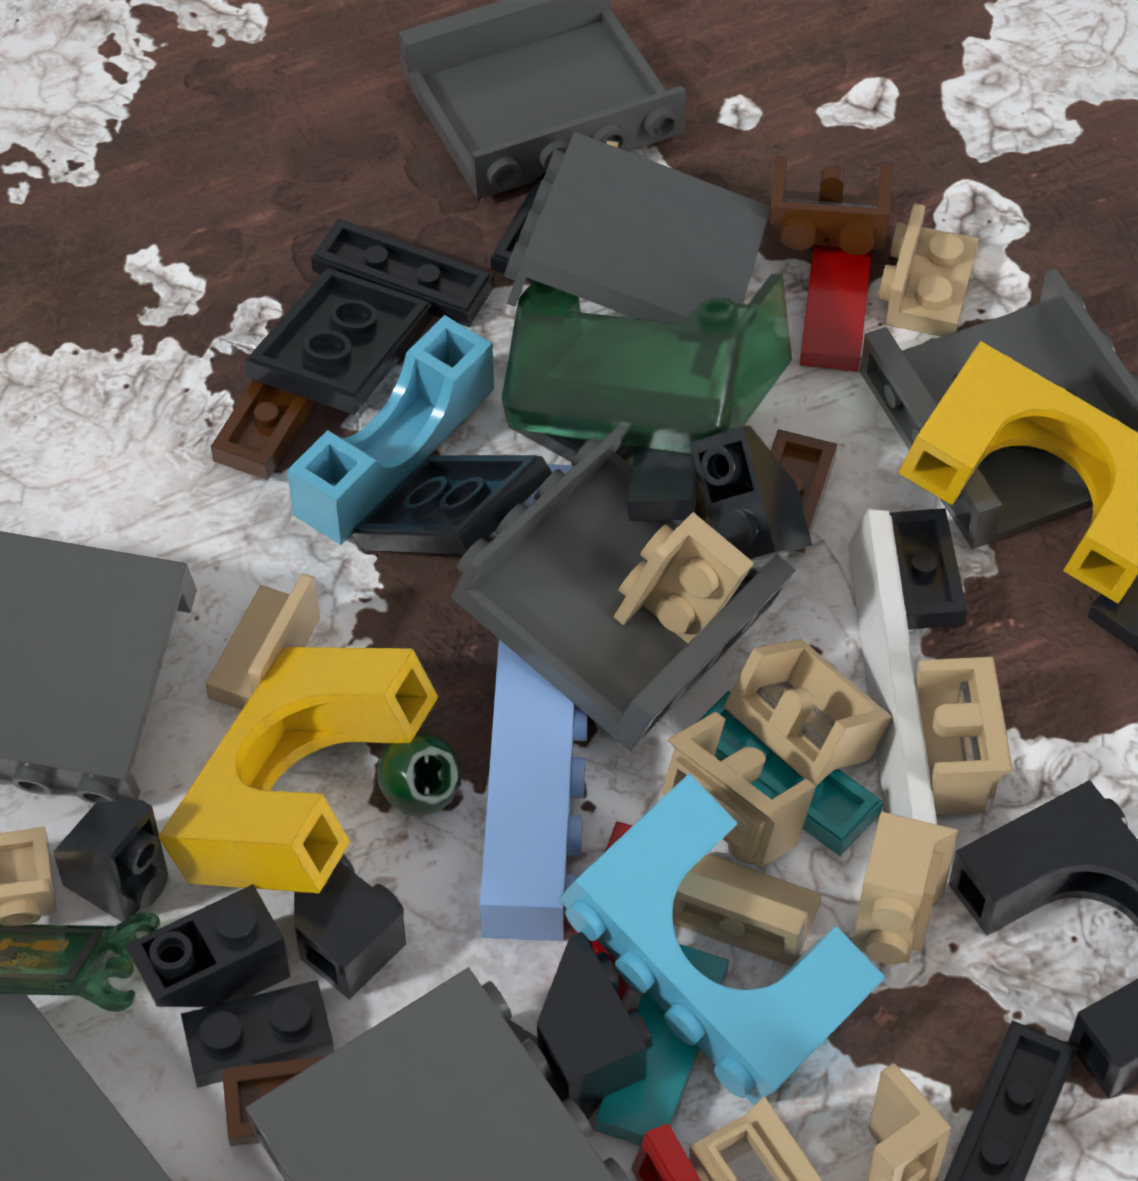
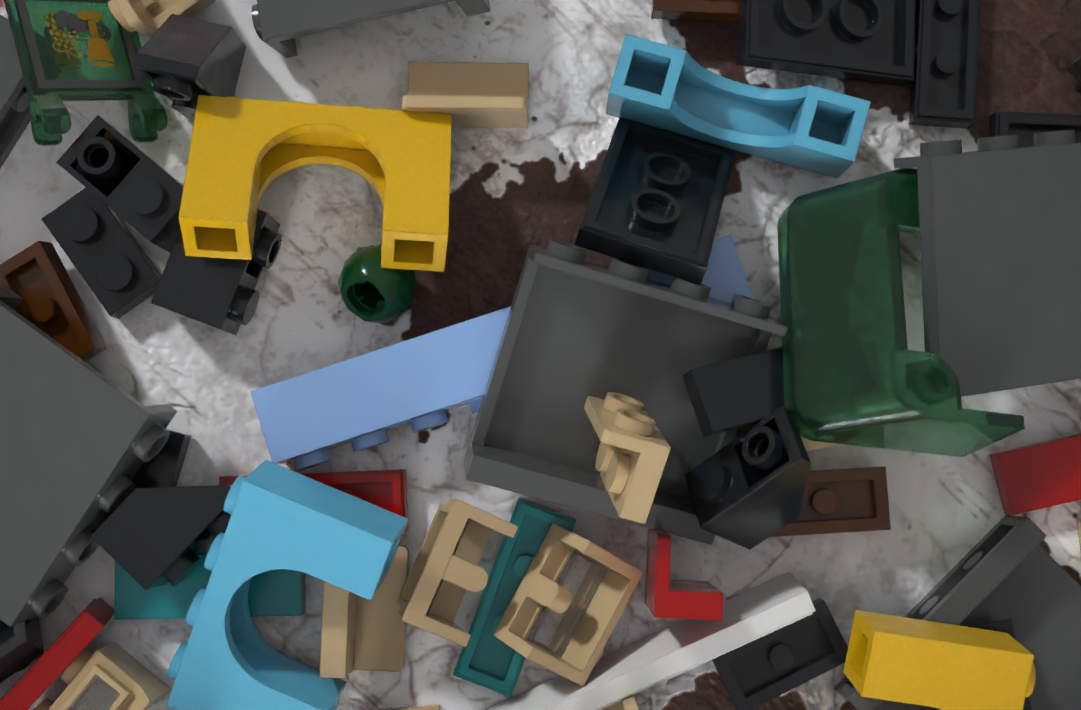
camera: 75 degrees right, 30 degrees up
none -> red panel [645,529,723,621]

